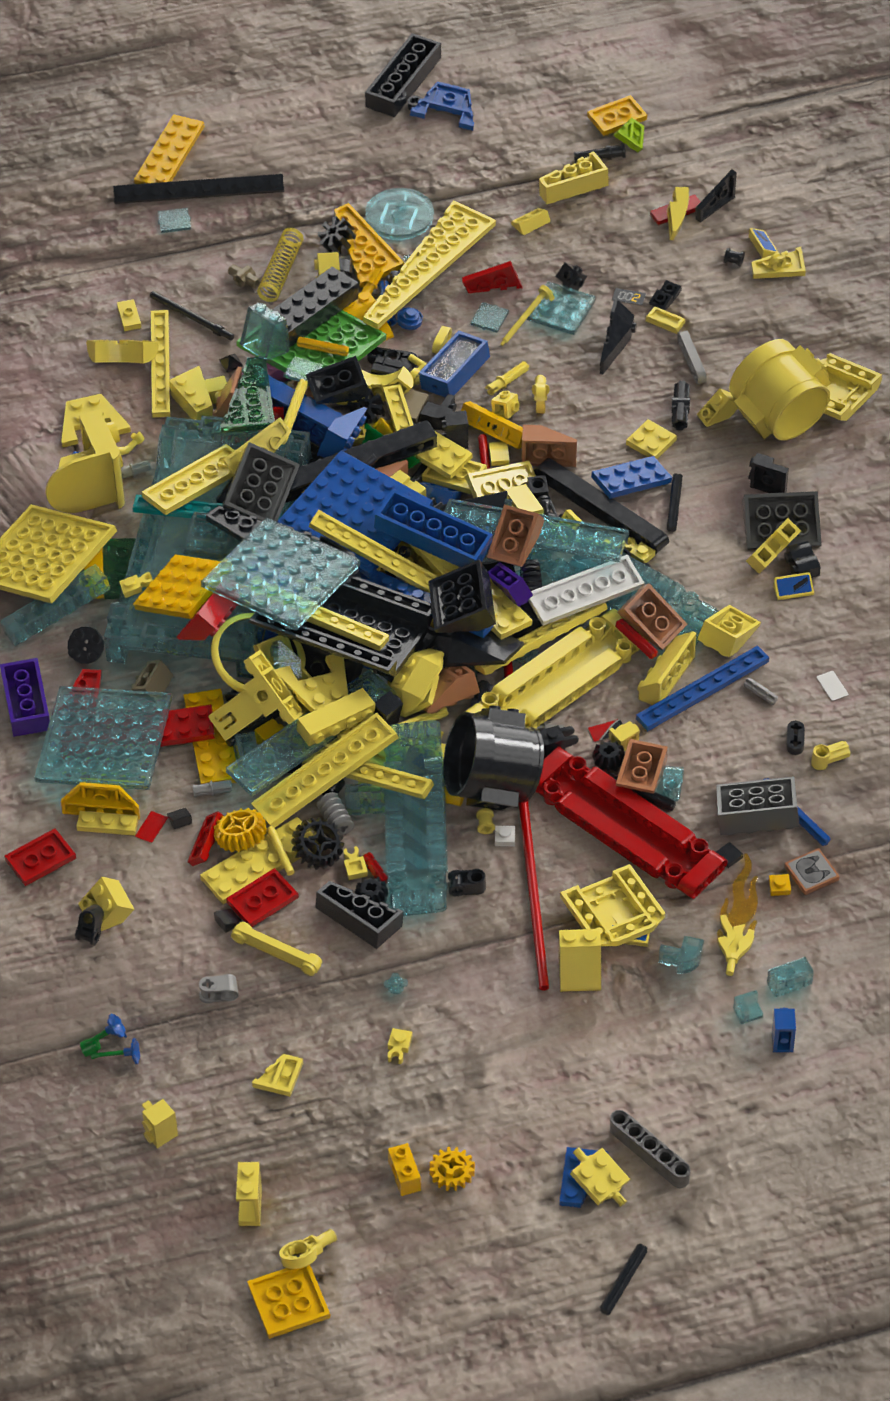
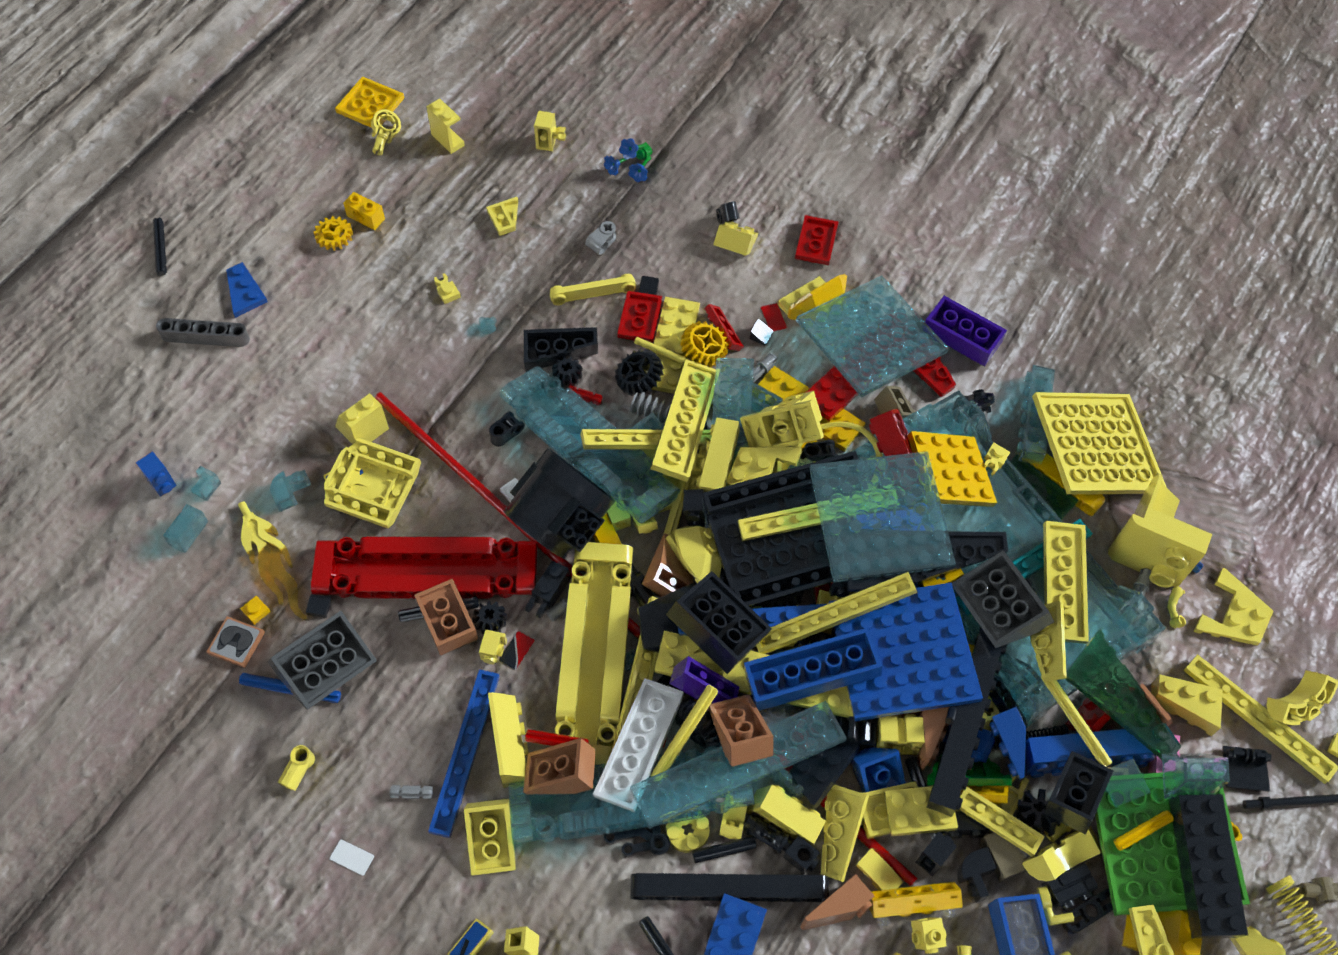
camera: 135 degrees right, 10 degrees up
light yellow brick [204,376,227,404] -> none
light yellow plate [344,846,368,880] -> none
light yellow plate [570,1147,630,1207] -> none
light yellow plate [622,537,656,563] -> none
clear light blue piece [663,766,684,802] -> none
black beam [786,720,805,755] -> none
none -> light yellow axle [651,685,718,782]
none -> black hinge [1222,746,1272,792]

